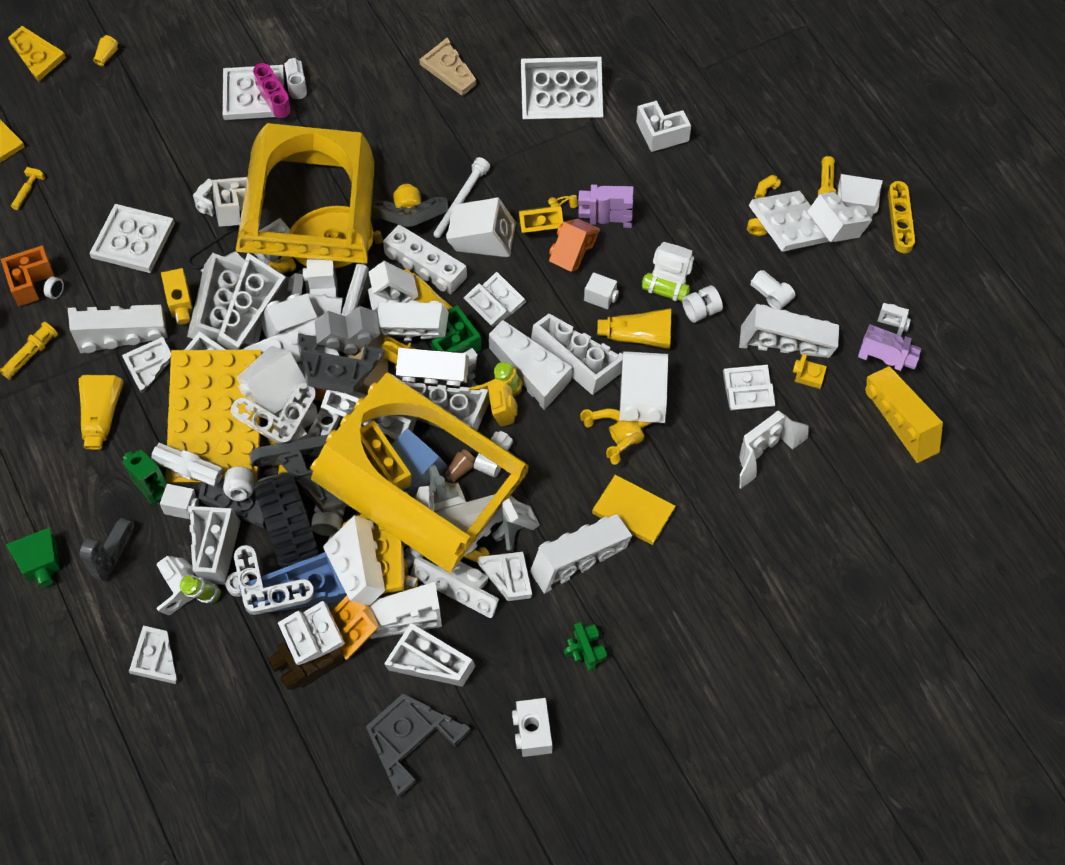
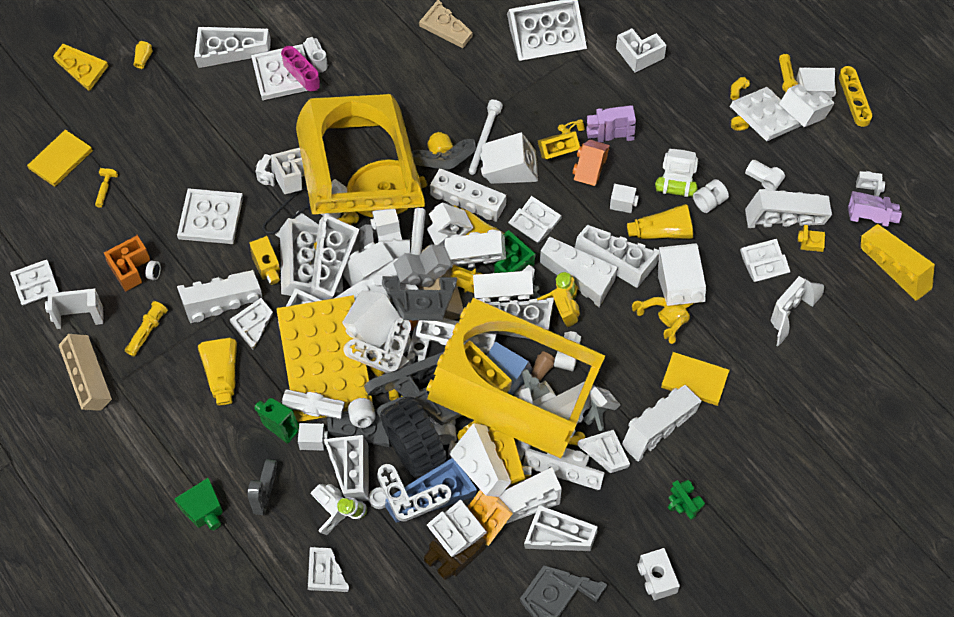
camera: 10 degrees left, 0 degrees up
none -> white wedge [194,27,271,68]

